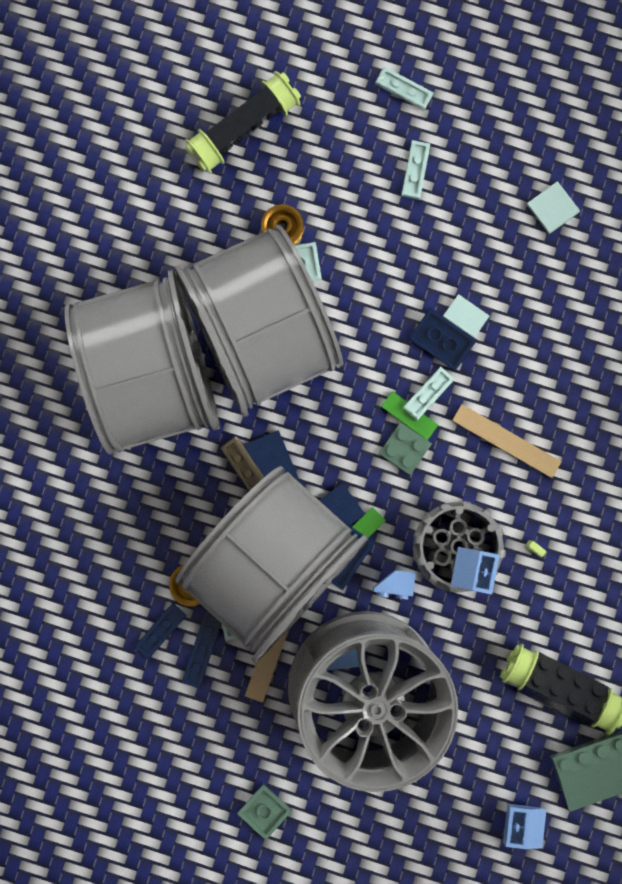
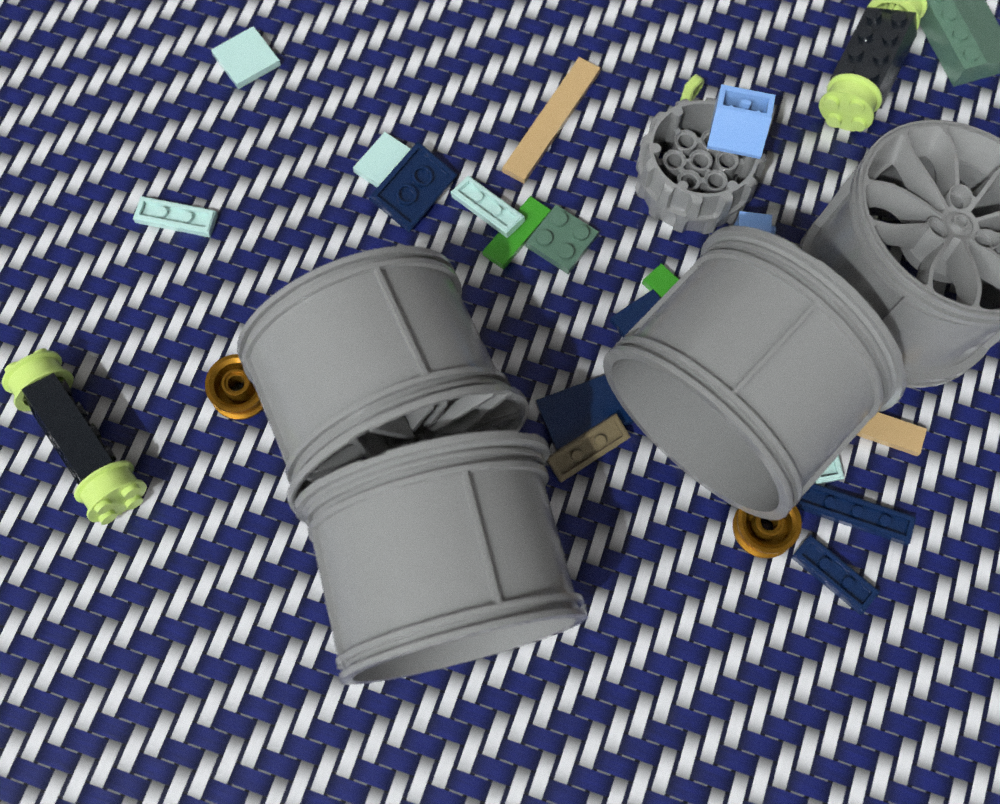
camera: 90 degrees left, 15 degrees down
light aqua tile [375,66,434,111] -> none

